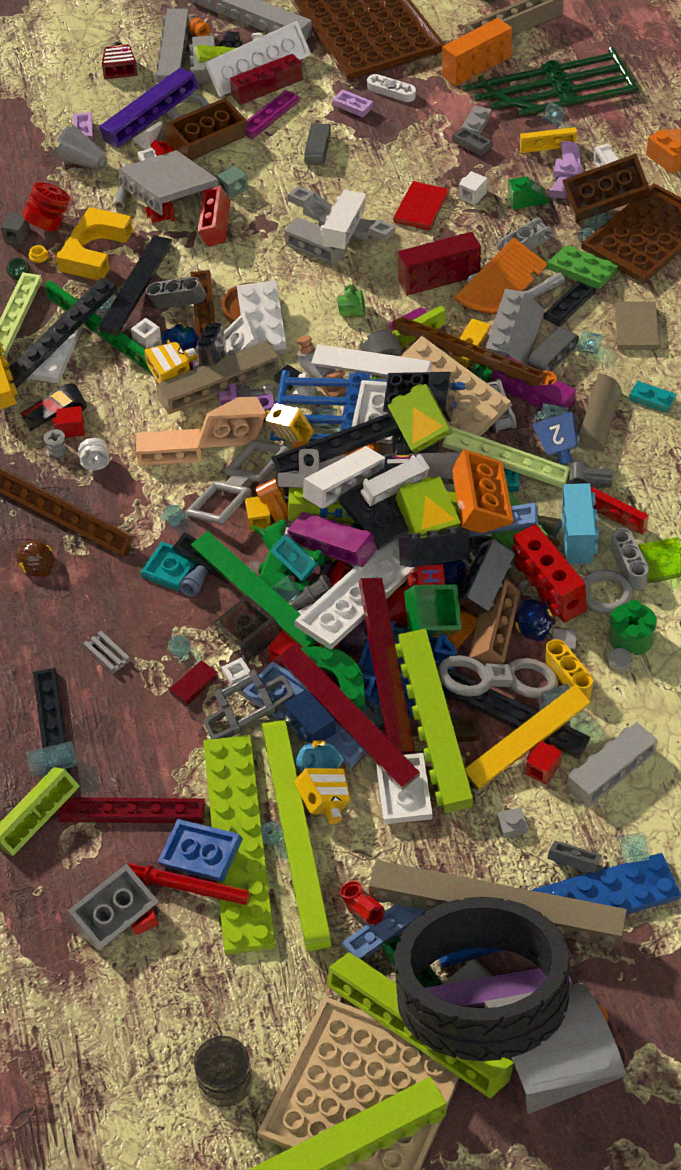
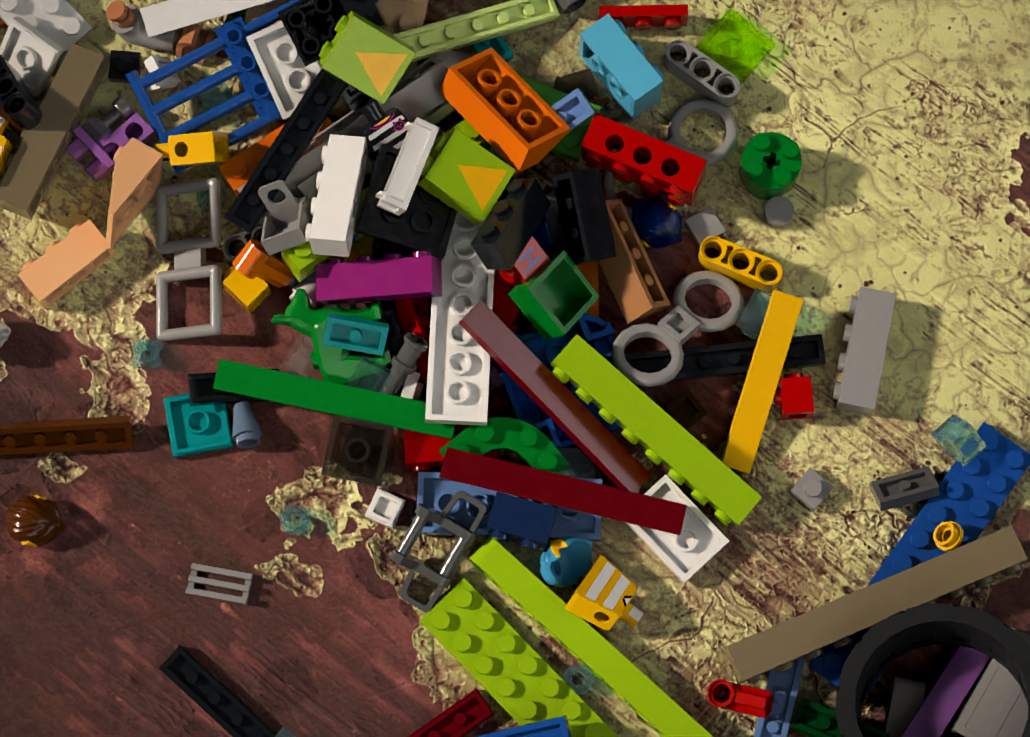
camera: 40 degrees left, 25 degrees up
dark red tile [169,660,219,706] -> none
none -> yellow plate [933,521,964,552]

